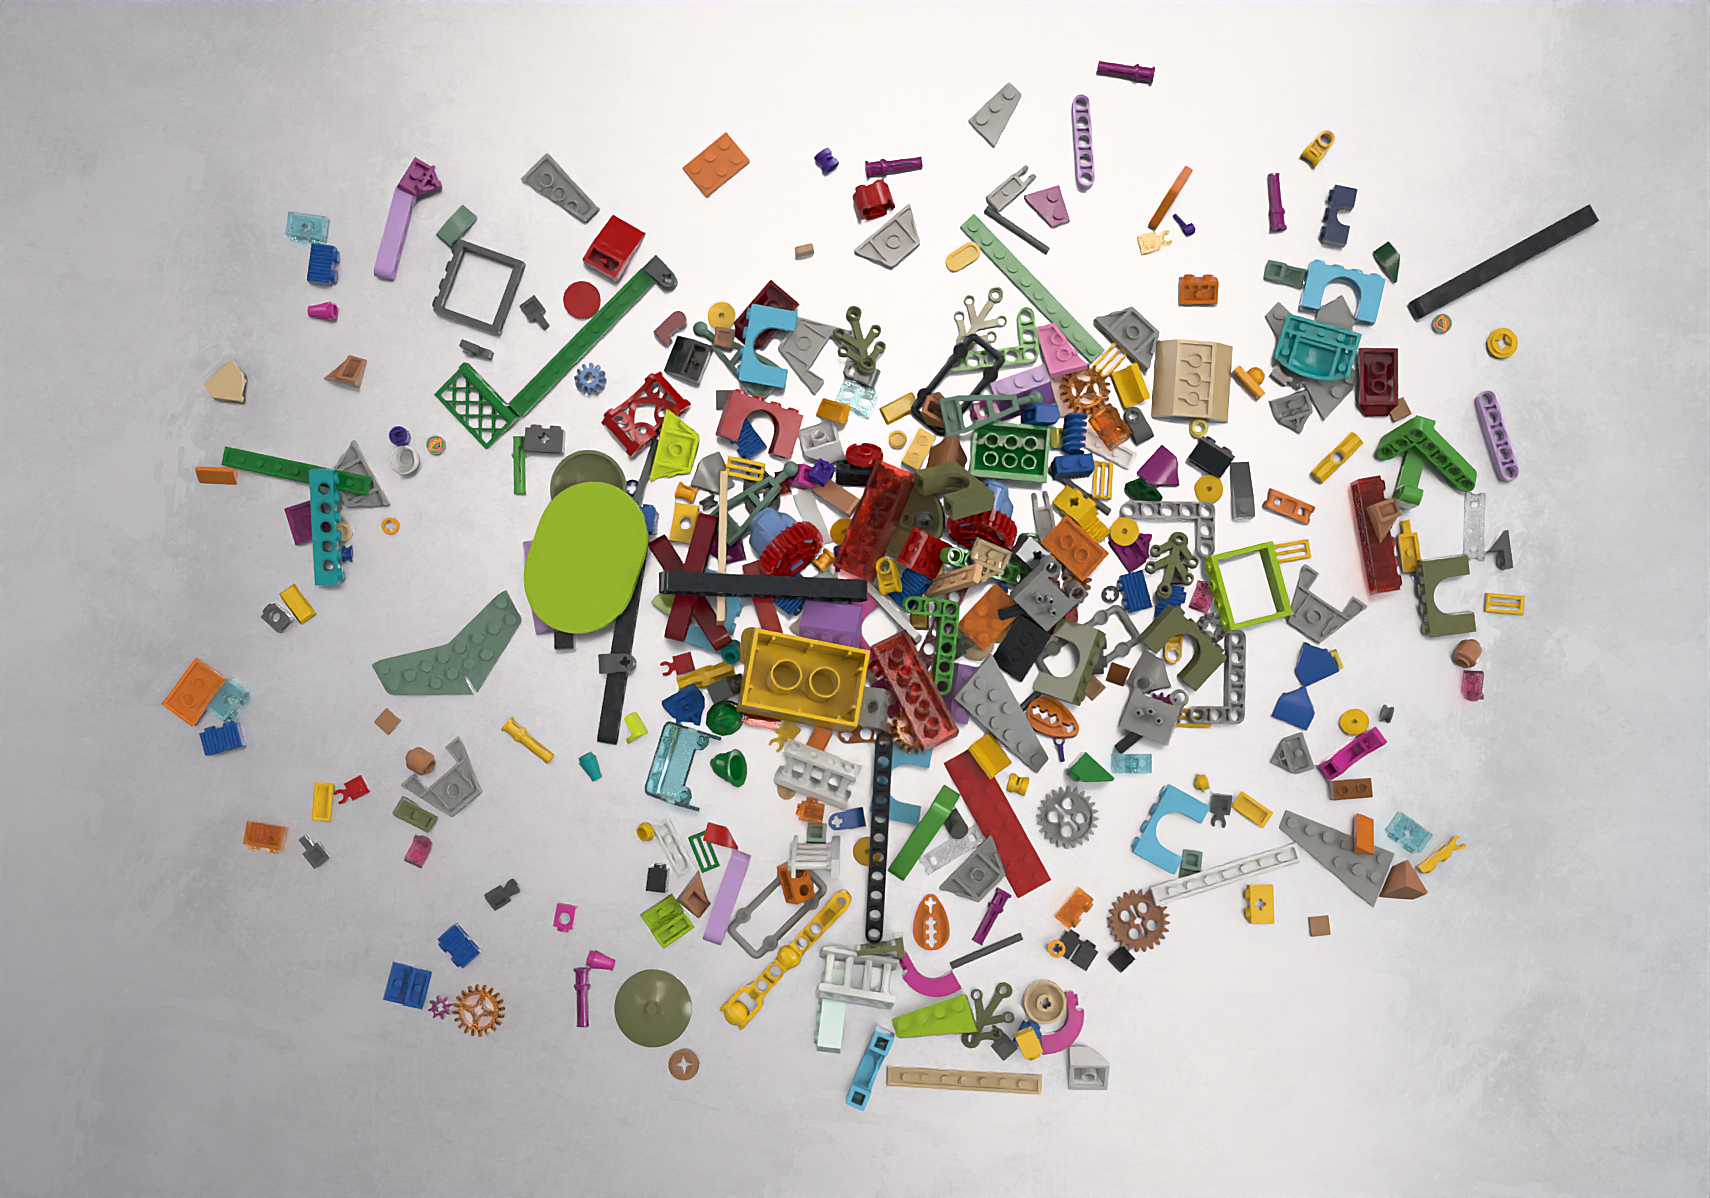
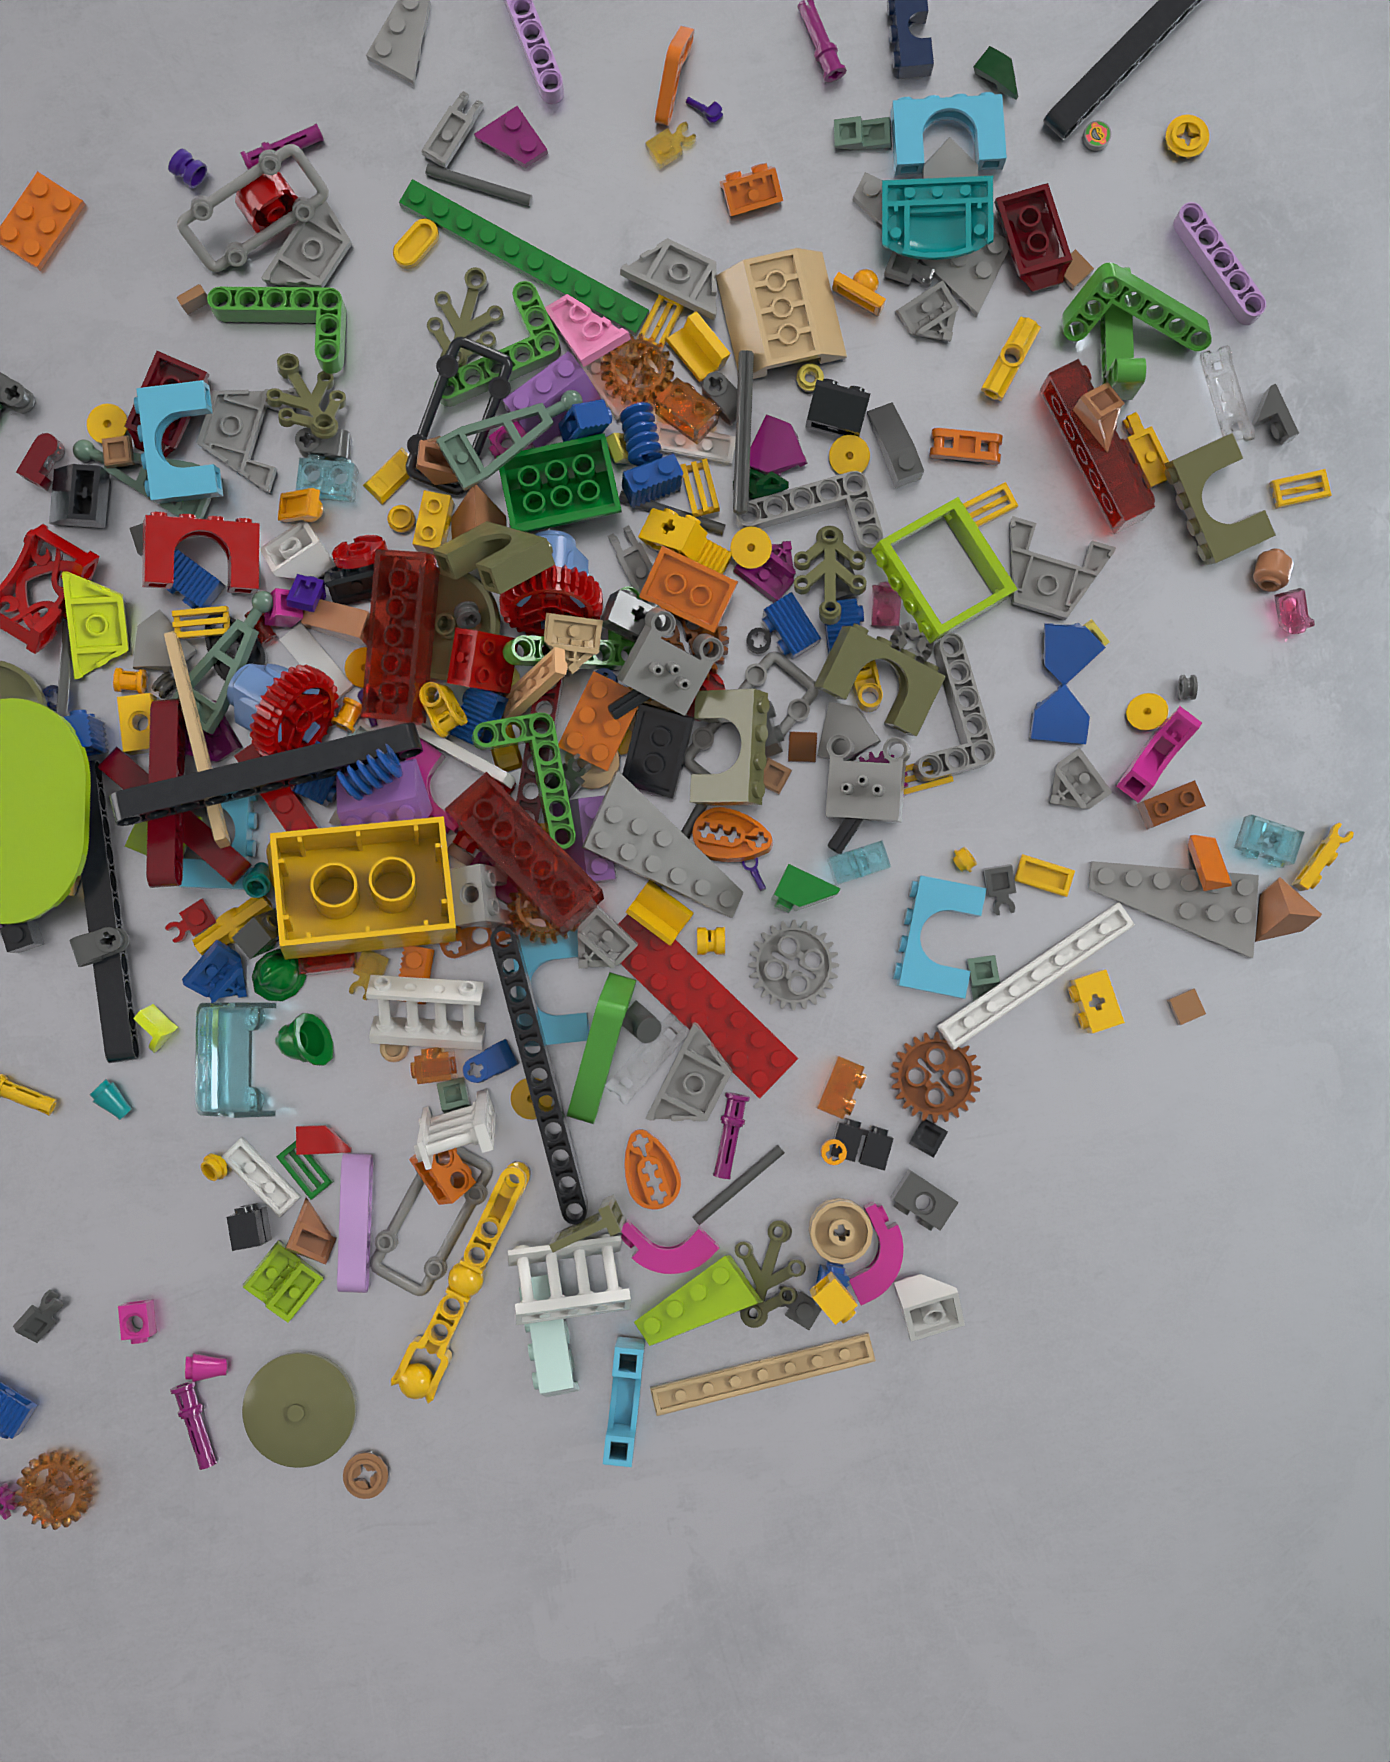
camera: 20 degrees left, 0 degrees up
none -> light grey bar [177,144,329,272]
none -> bright green beam [207,286,346,374]
none -> blue piece [337,744,403,801]
none -> light grey slope [578,905,638,968]
none -> dark grey axle [733,350,754,514]
none -> dark grey brick [891,1169,959,1231]

